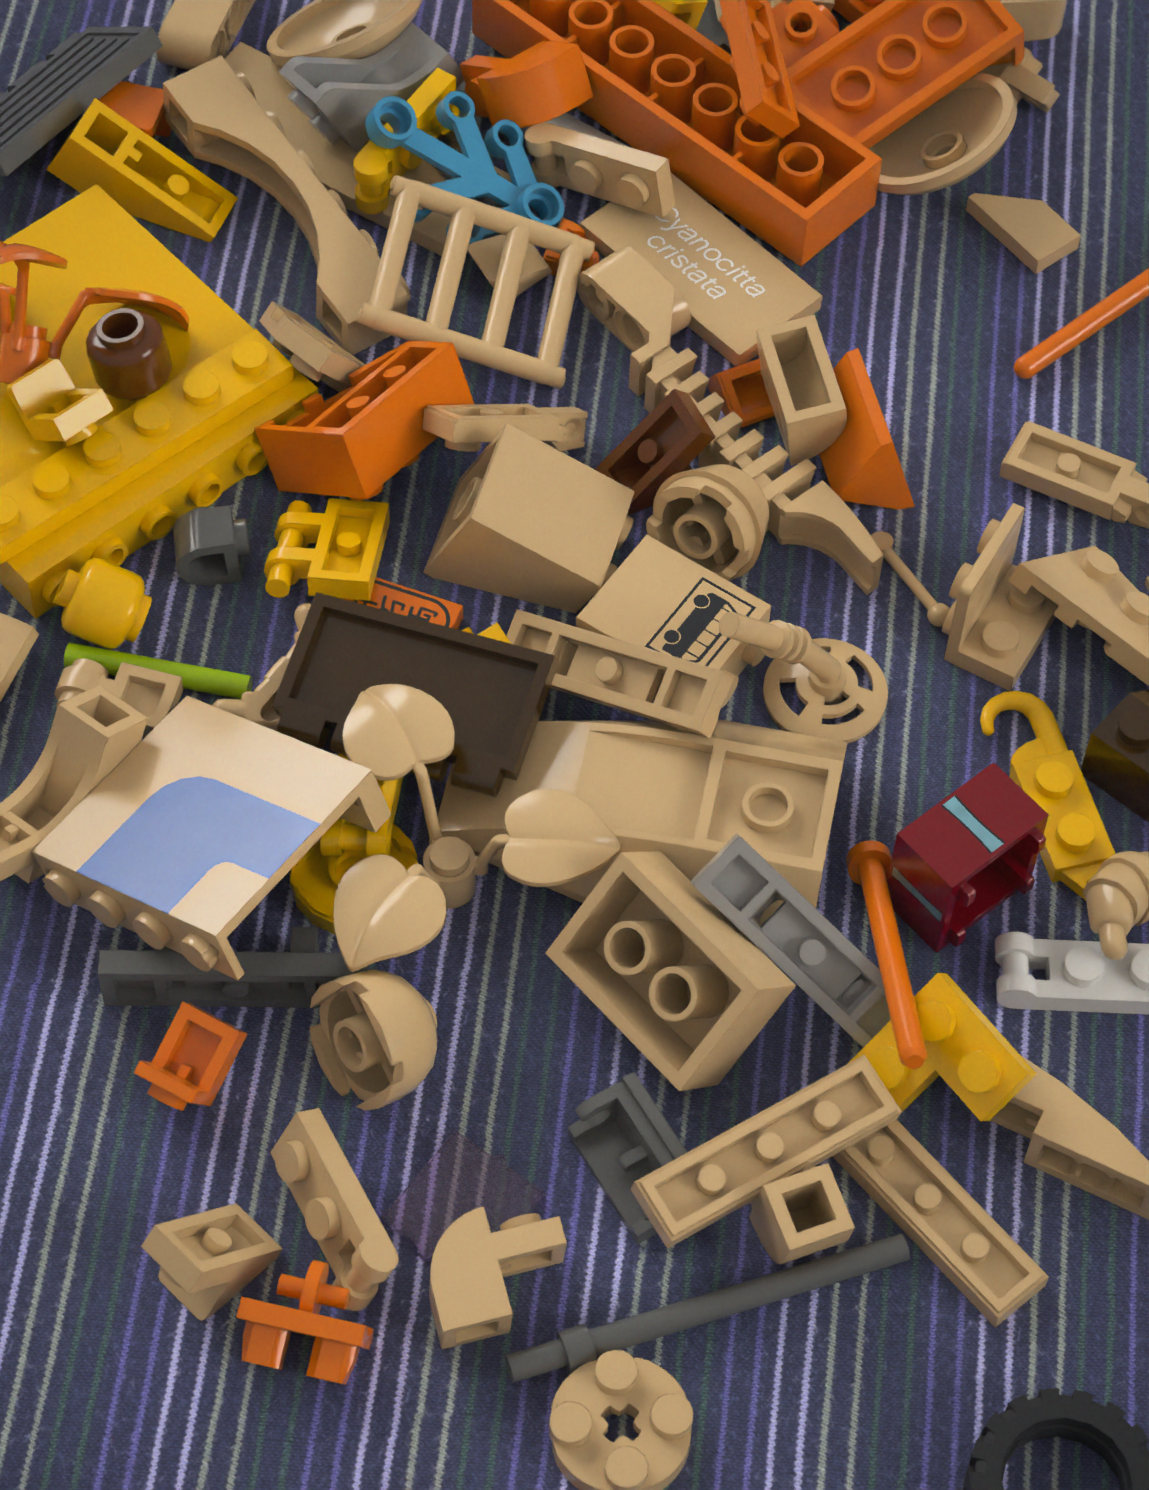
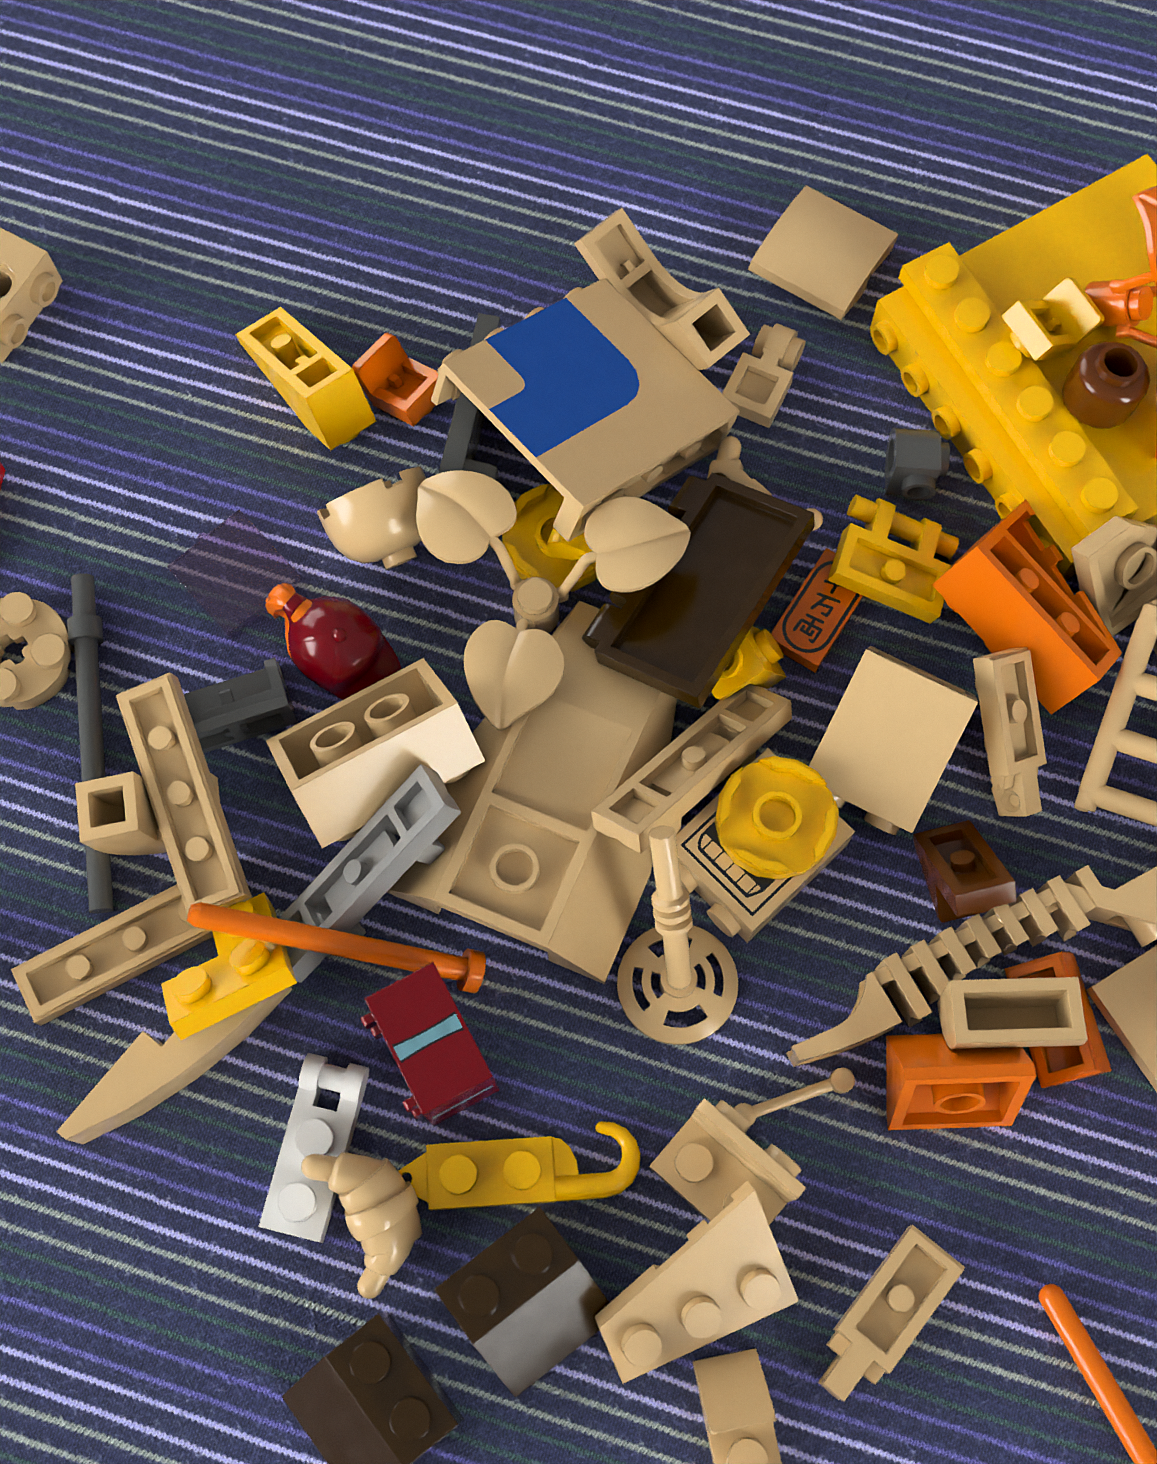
camera: 105 degrees right, 15 degrees up
yellow head [53,557,152,650] -> none
lime bar [64,642,253,699] -> none
tan slope [141,1203,283,1321] -> none
orange hips [236,1260,374,1385] -> none
tan plate [270,1108,398,1311] -> none
tan brick [429,1206,567,1350] -> none
tan cone [646,464,769,581] -> none
none -> yellow slope [236,307,376,451]
none -> dark red hair [265,582,402,700]
none -> yellow tile [715,756,839,880]

